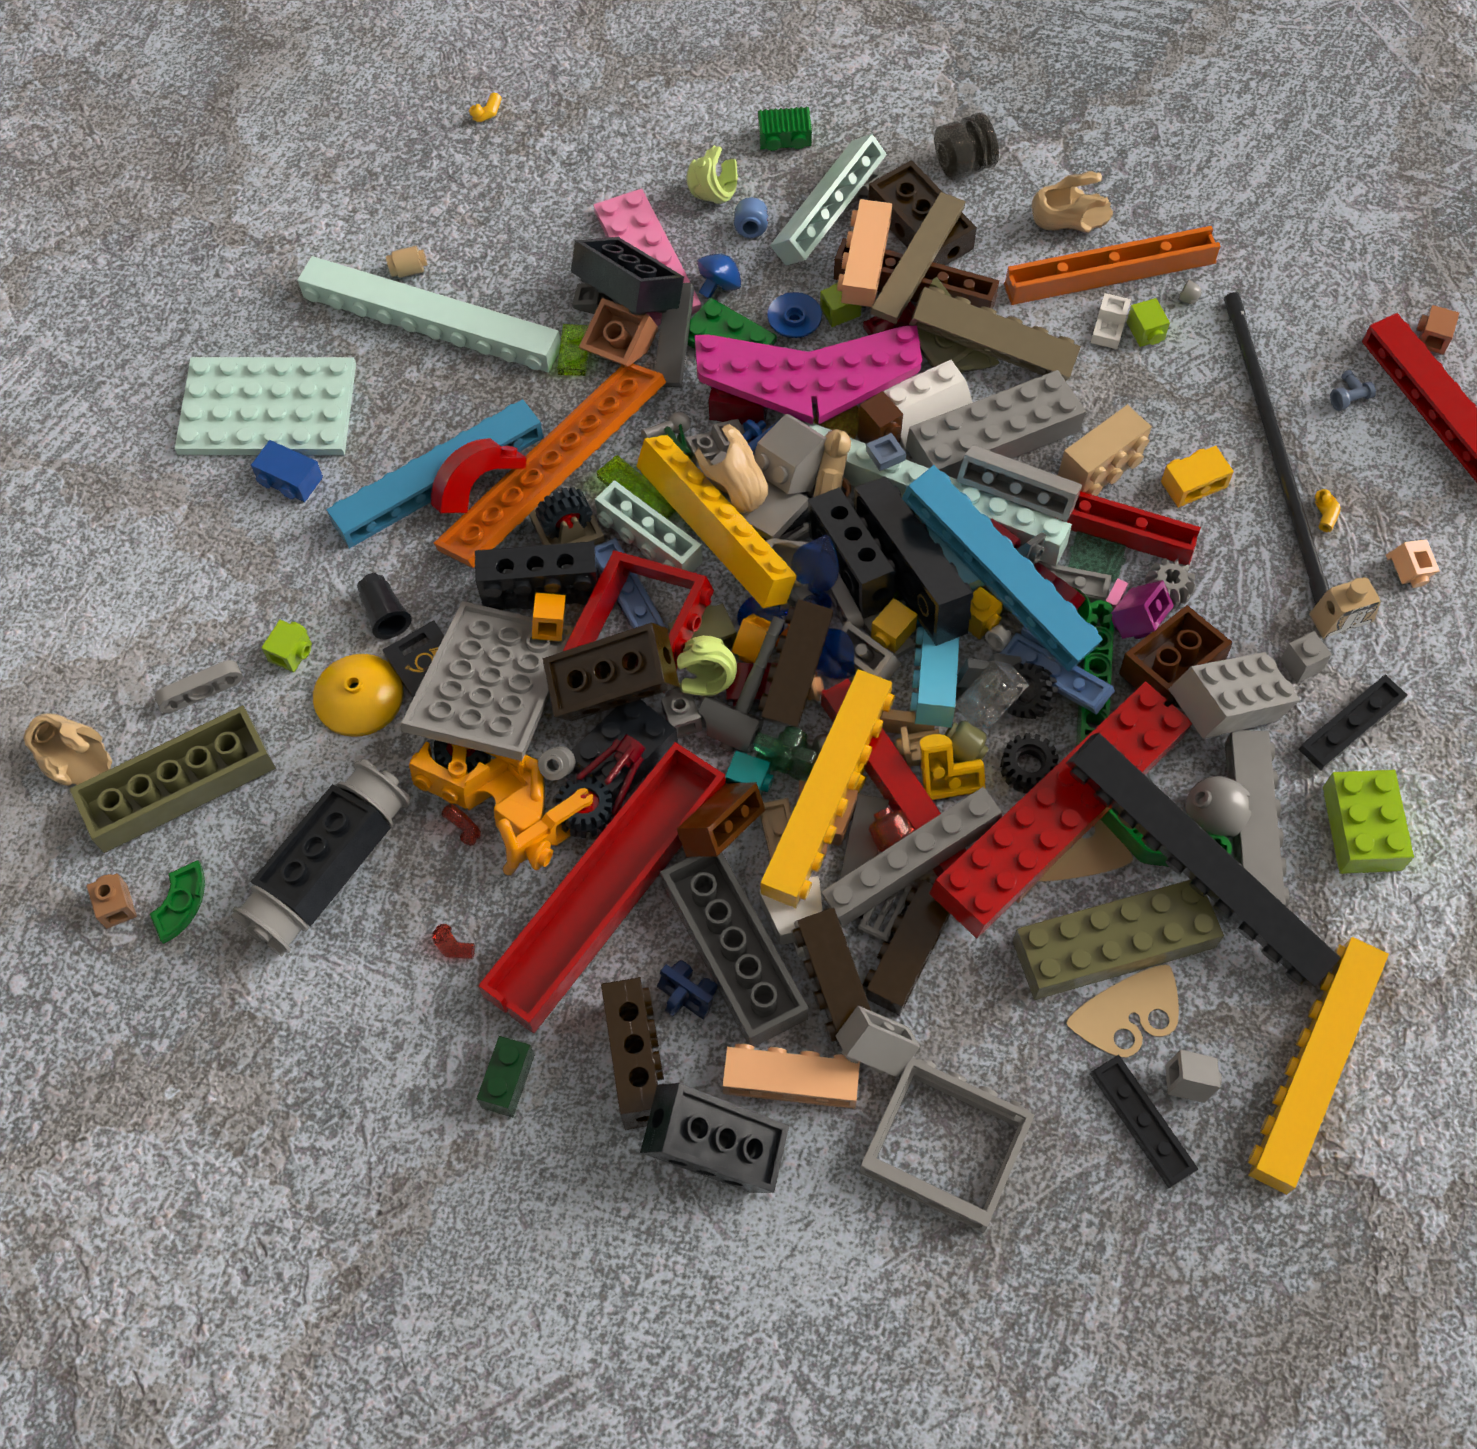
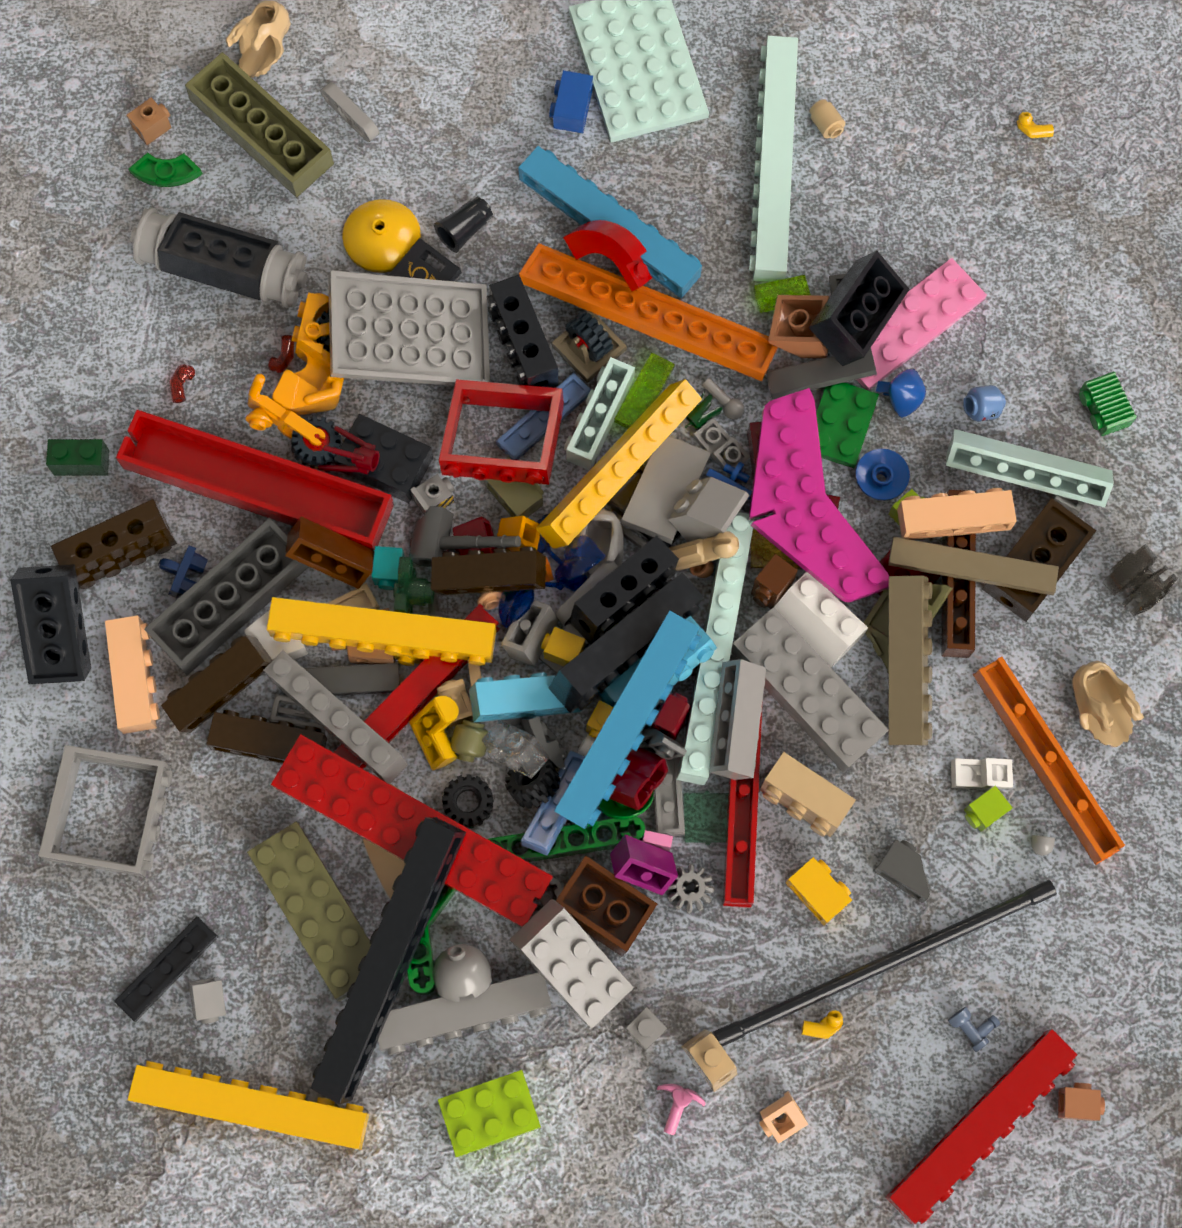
camera: 70 degrees right, 10 degrees up
lime brick [261,619,312,672] -> none
light orange brick [532,593,566,641] -> none
light grey brick [538,746,575,780] -> none
dark brown brick [542,622,680,721] -> none
yellowish green helmet [677,635,737,697] -> none
yellowish green helmet [686,145,738,204] -> none
tan hair [694,424,768,514] -> none
light grey brick [836,1006,920,1077] -> none
sand blue plate [866,433,906,471] -> none
clear red head [868,807,914,853] -> none
tan piece [1066,965,1179,1057] -> none
black plate [1298,674,1408,771] -> none
none -> bright pink plant [657,1084,706,1135]
none -> dark grey slope [874,840,930,903]

